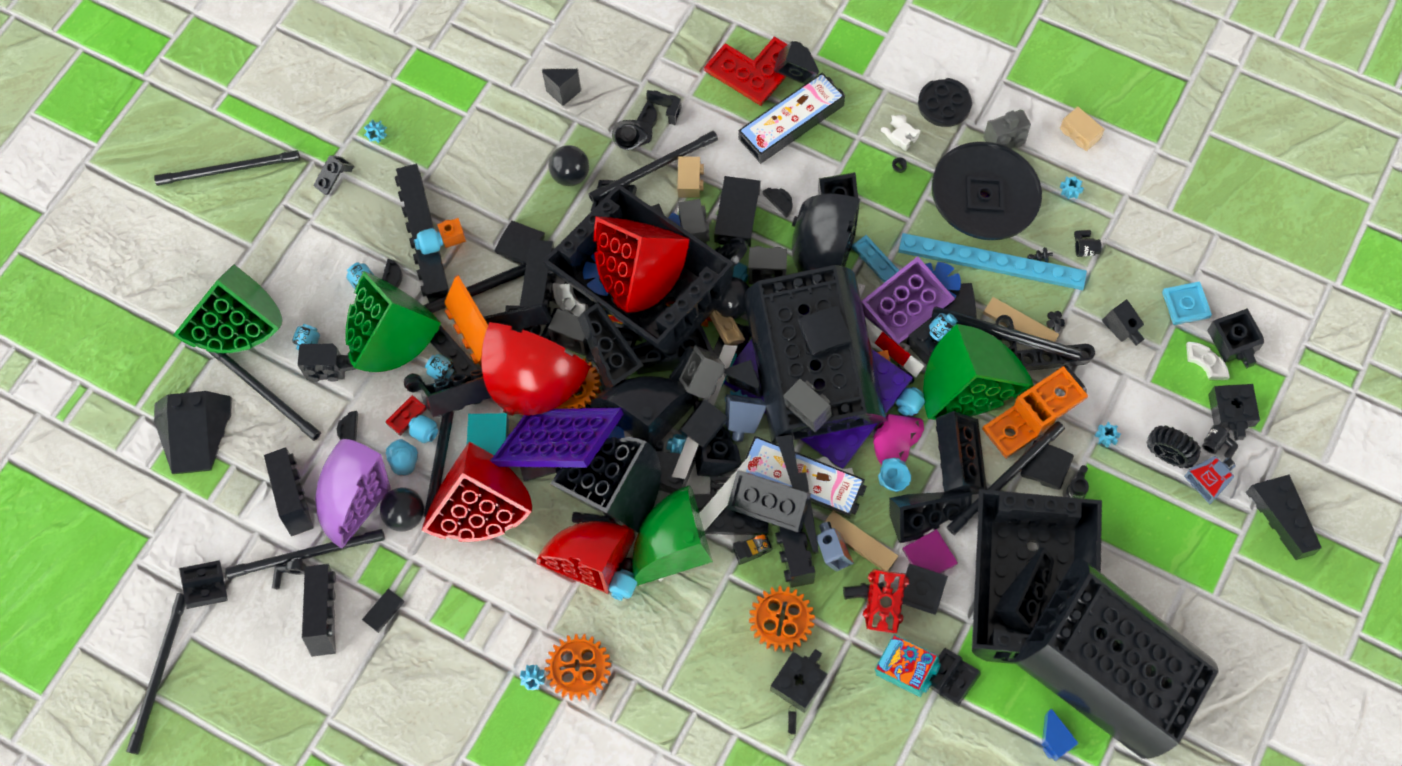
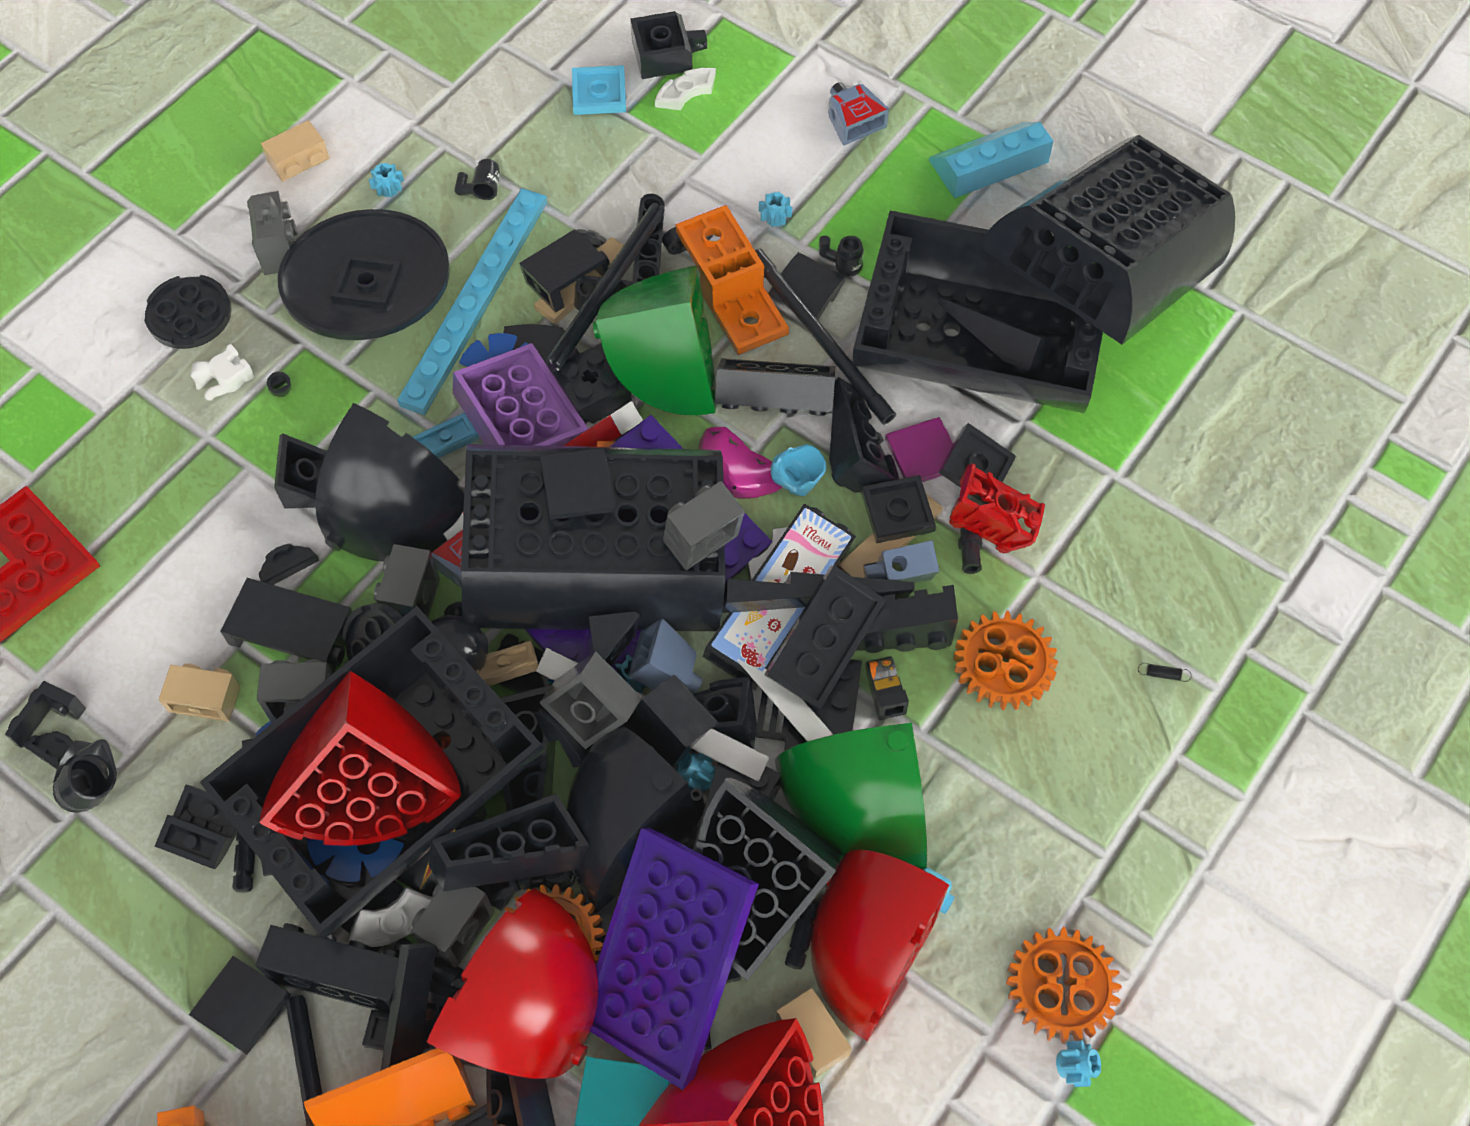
camera: 85 degrees left, 5 degrees down
black piece [548,145,589,186] -> none
black piece [588,131,718,203] -> none
brick [738,73,845,164] -> none
black hinge [770,649,828,713] -> none
black slope [773,41,819,85] -> none
brick [875,634,941,698] -> none
medium azure head [896,387,925,416] -> none
medium azure head [929,313,957,342] -> none
black slope [930,648,981,707] -> none
black hair [1027,247,1053,263] -> none
blue slope [1042,709,1078,761] -> none
black torso [1102,299,1145,346] -> none
black gear [1146,425,1201,469] -> none
black piece [1202,425,1238,458] -> none
black hinge [1208,384,1260,441] -> none
black wedge [1245,474,1322,560] -> none
none -> black panel [519,229,610,313]
none -> tan brick [776,988,852,1078]
none -> black tile [861,475,936,544]
none -> medium azure slope [929,122,1054,198]

